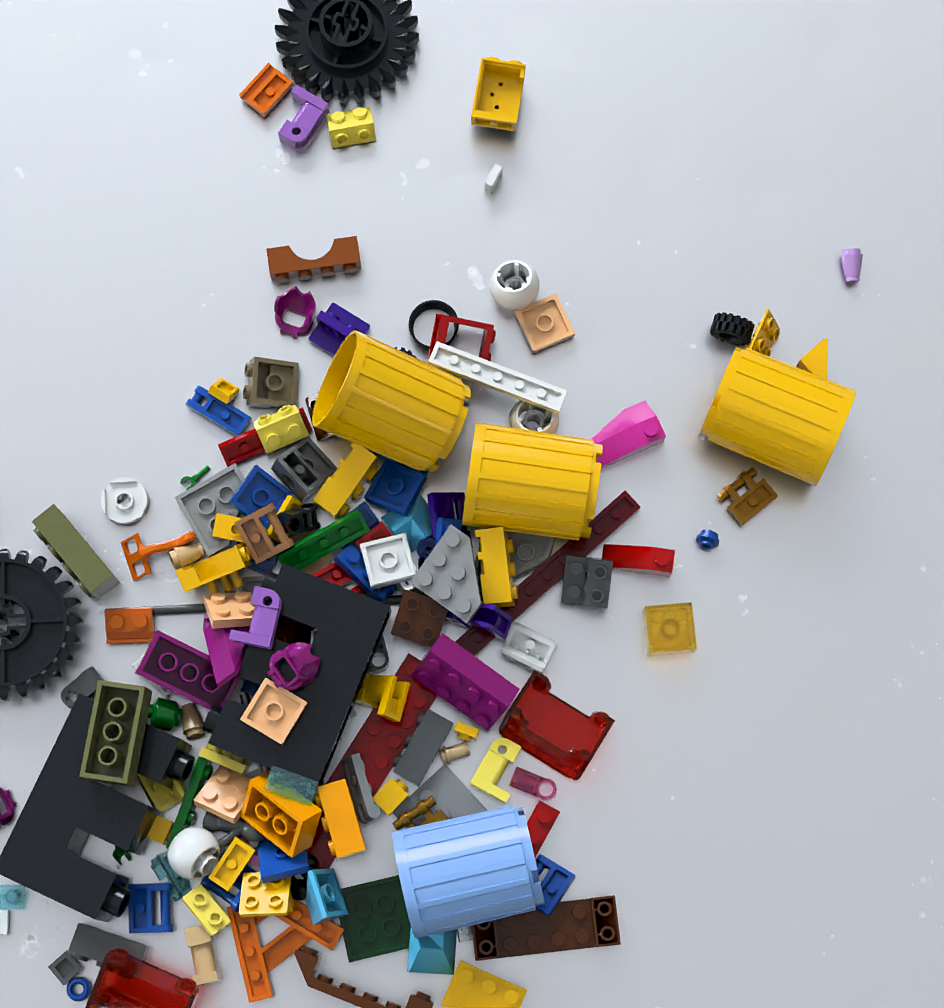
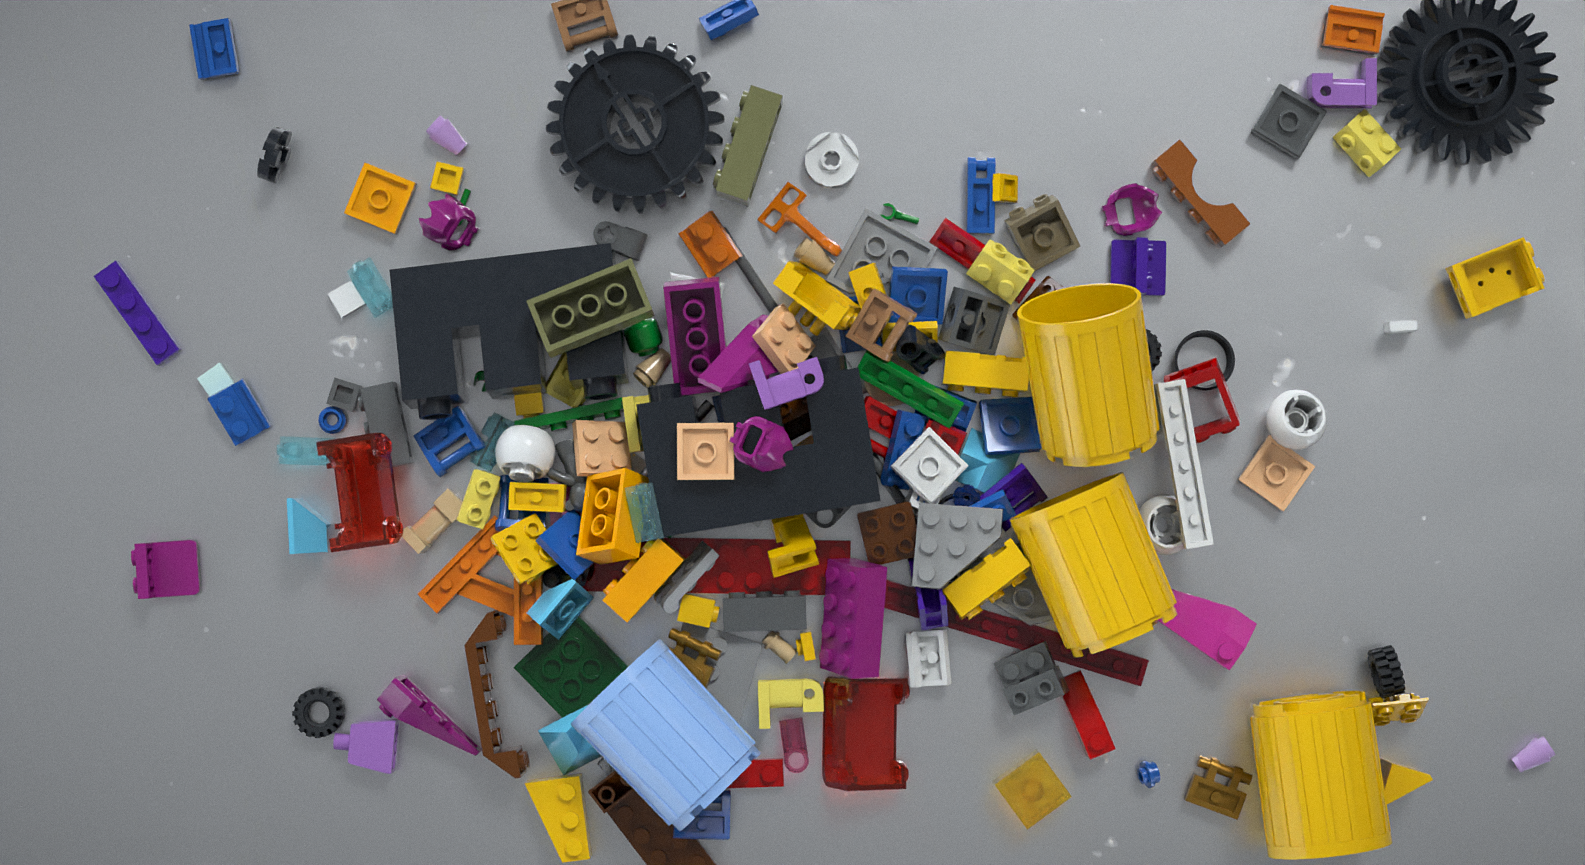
camera: 65 degrees right, 10 degrees up
none -> dark grey plate [1251,84,1327,159]

